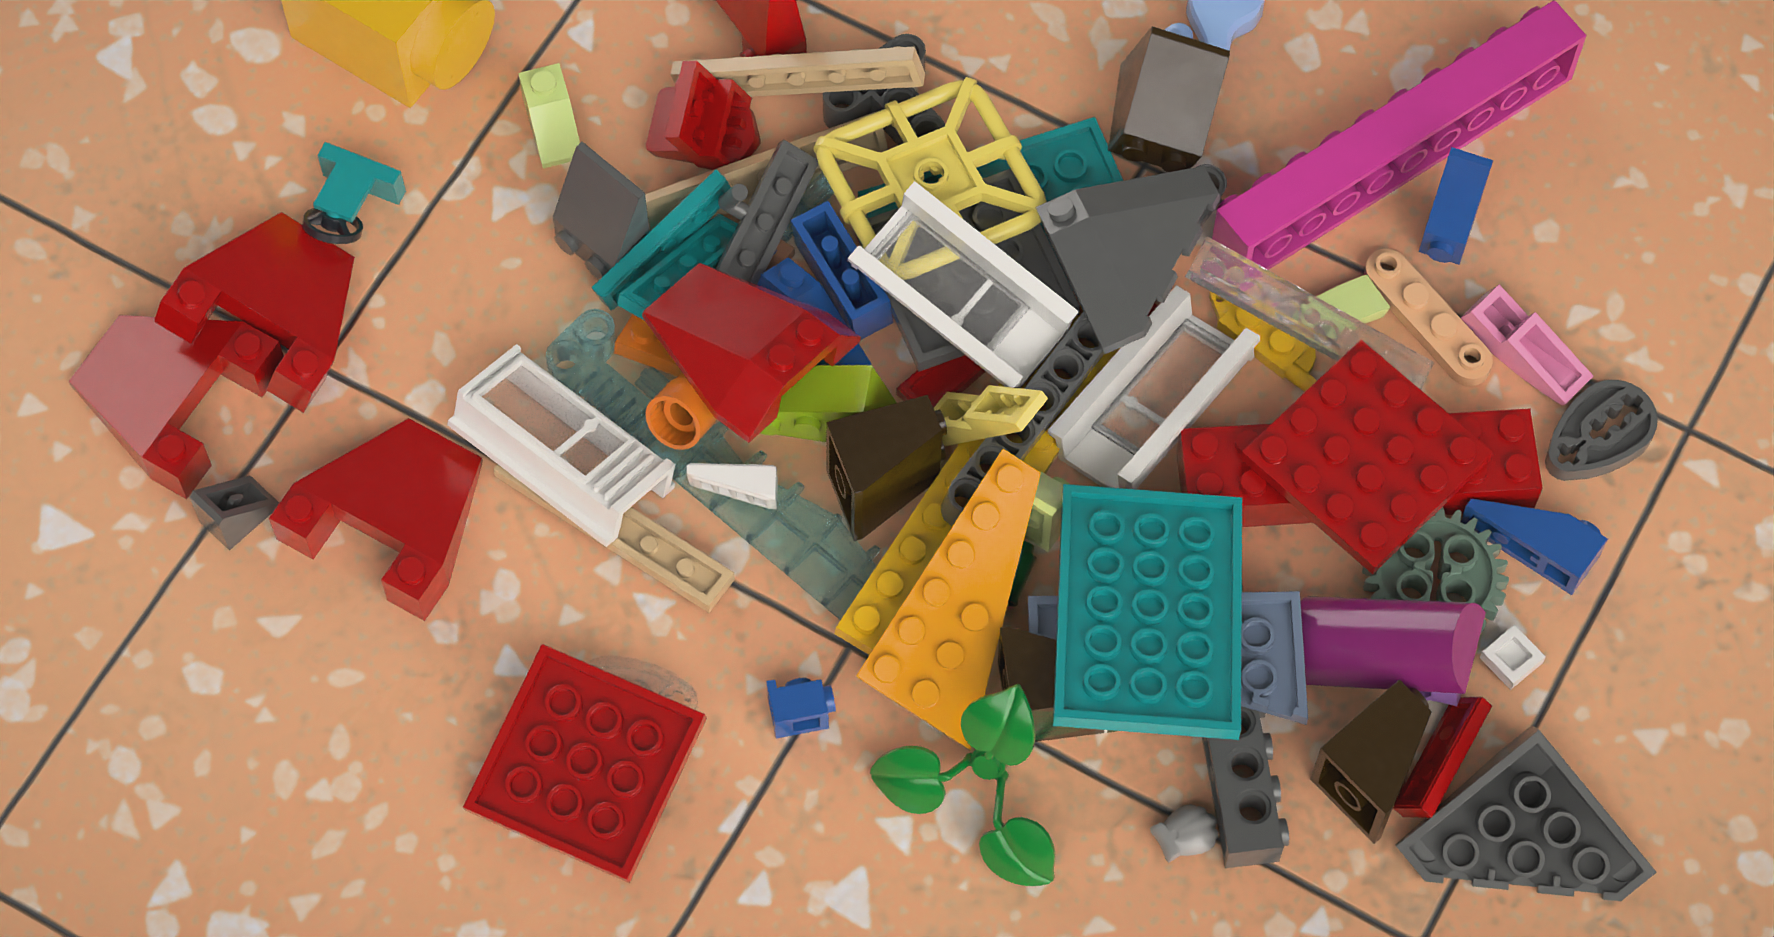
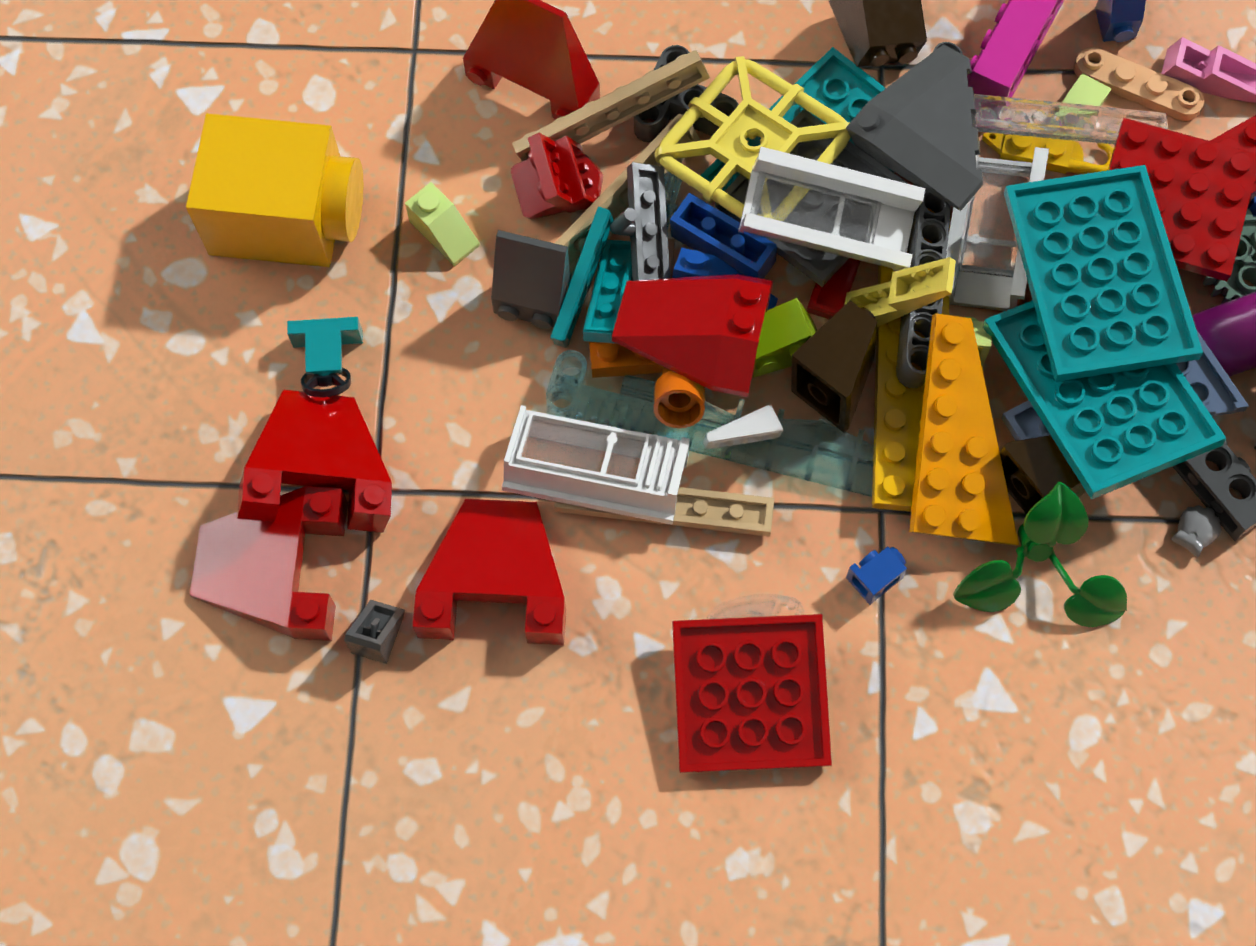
camera: 25 degrees left, 5 degrees up
none -> teal plate [1004,165,1203,382]

